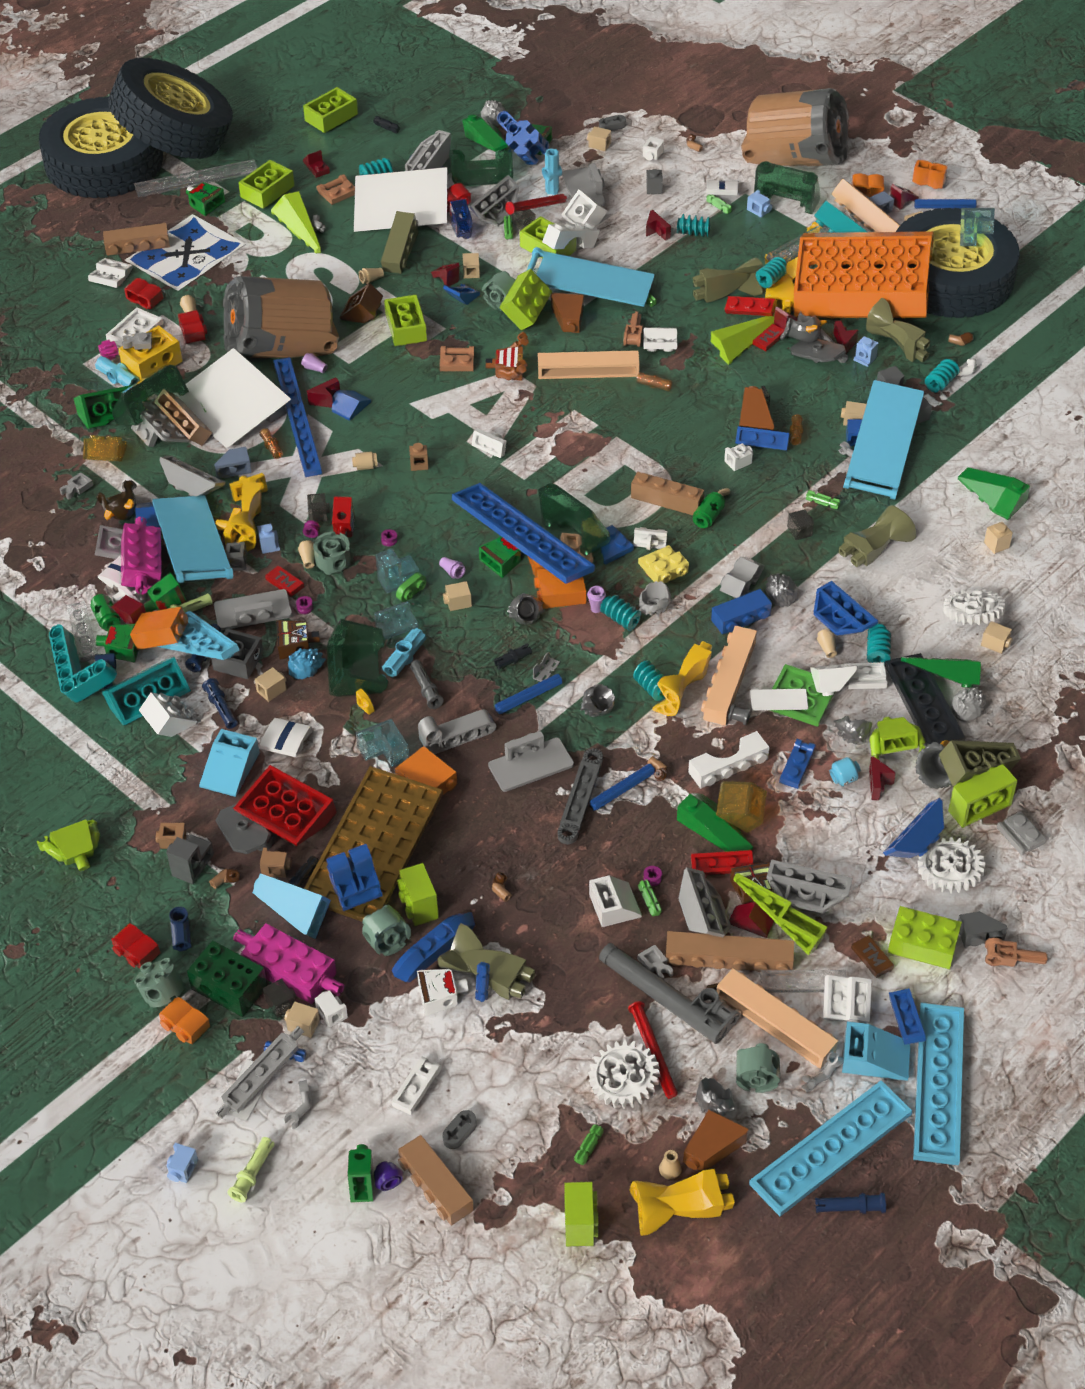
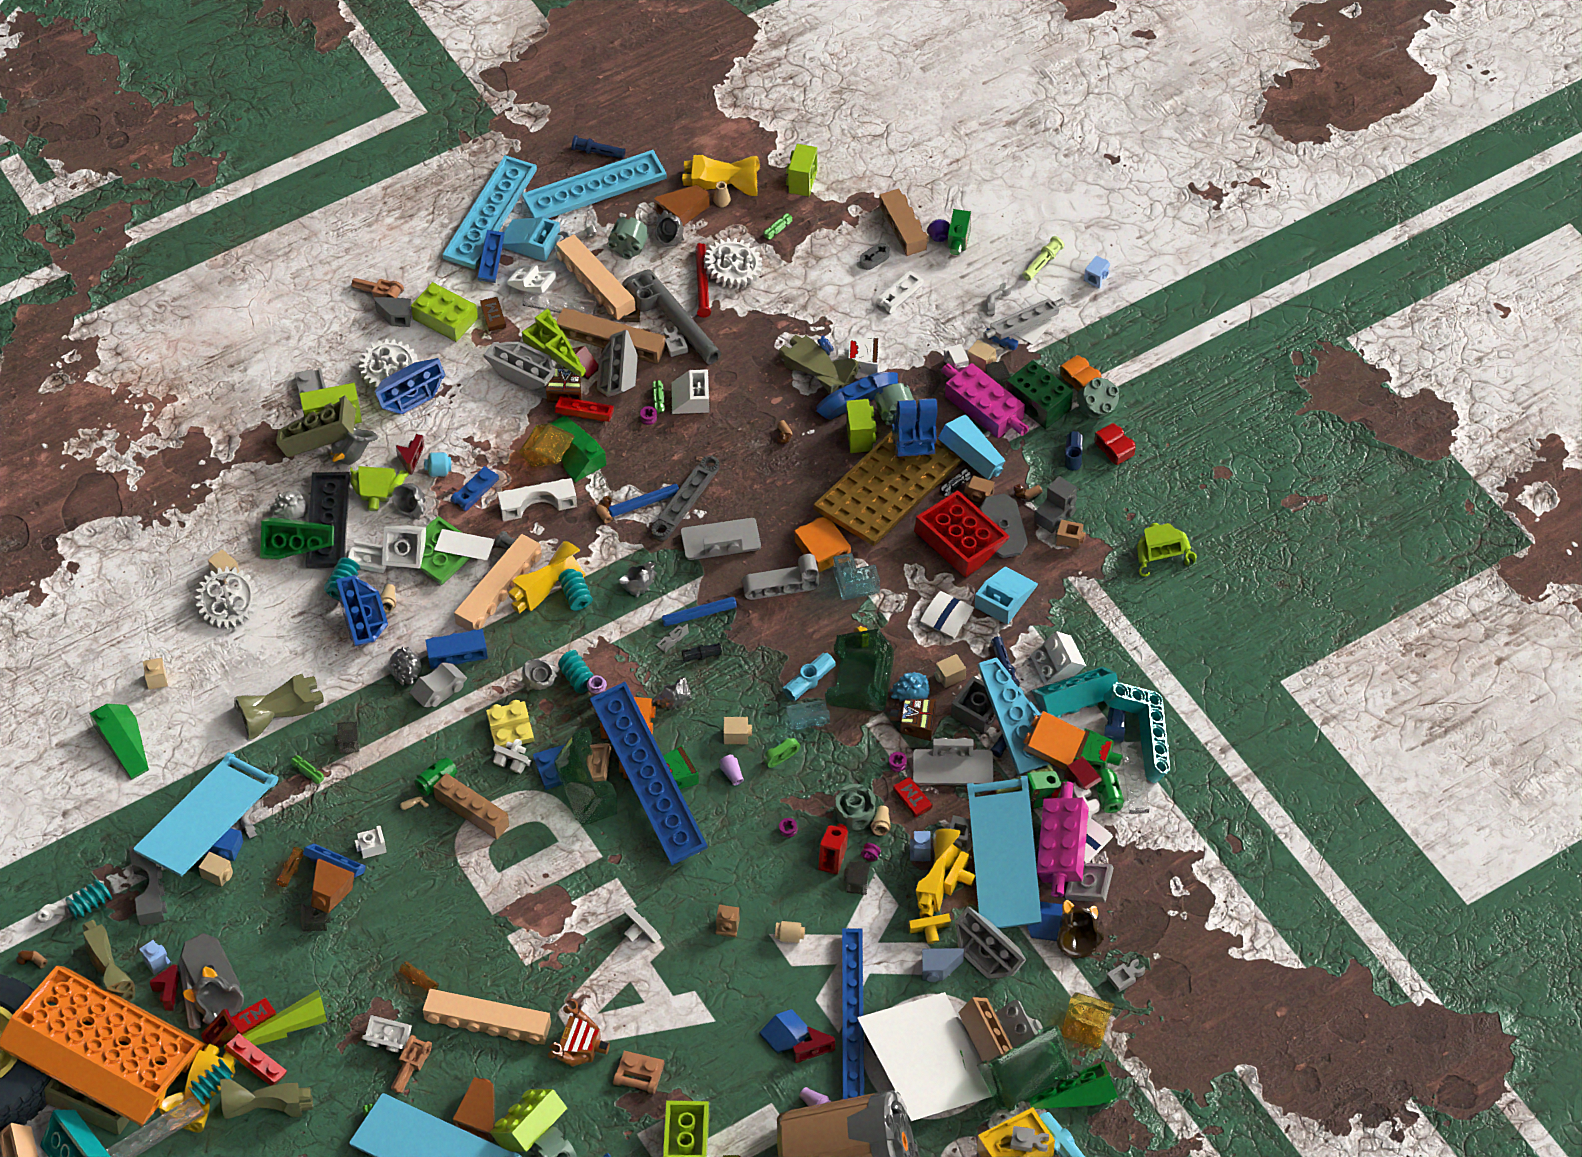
camera: 165 degrees left, 5 degrees up
clear orange pin [259,428,283,459] -> none
clear light blue brick [375,548,419,593] -> none
dark grey pin [410,660,444,709] -> none

